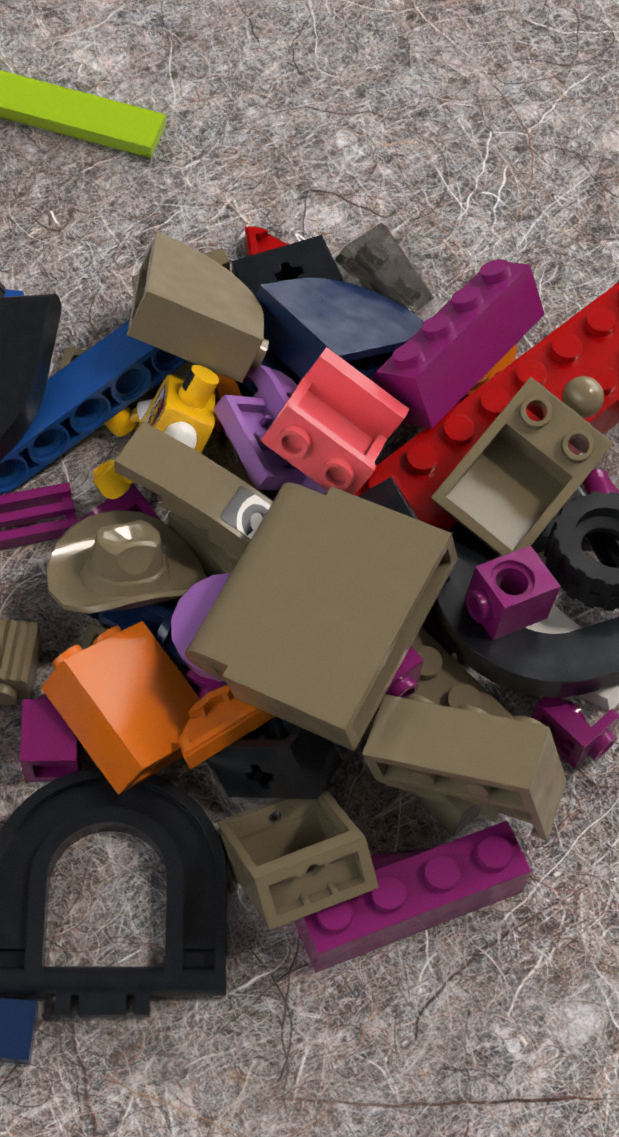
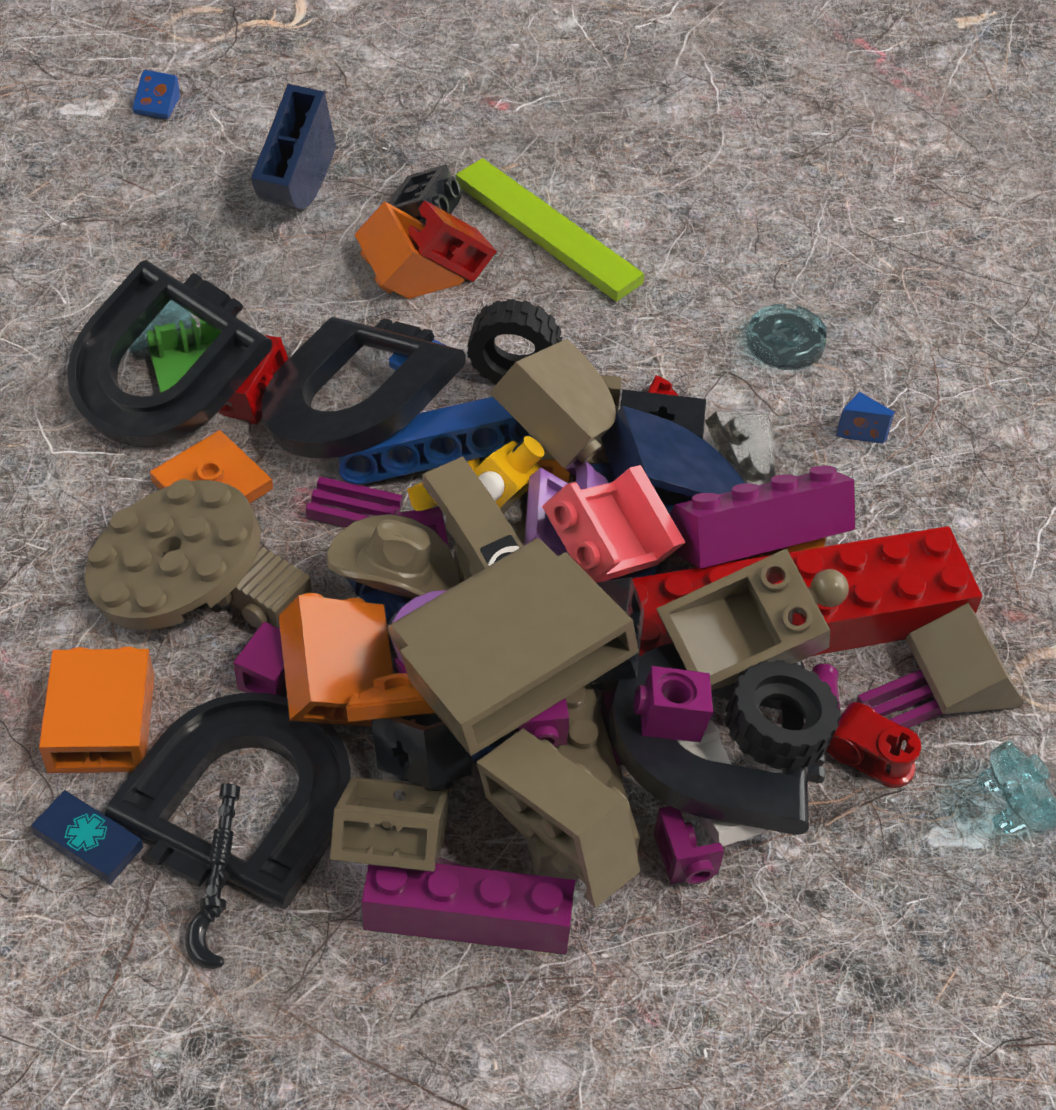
camera: 30 degrees right, 10 degrees down
none -> black piece [185,783,241,969]
none -> black tyre [467,299,562,385]
none -> clear light blue tile [746,304,827,370]
none -> blue slope [836,392,895,444]

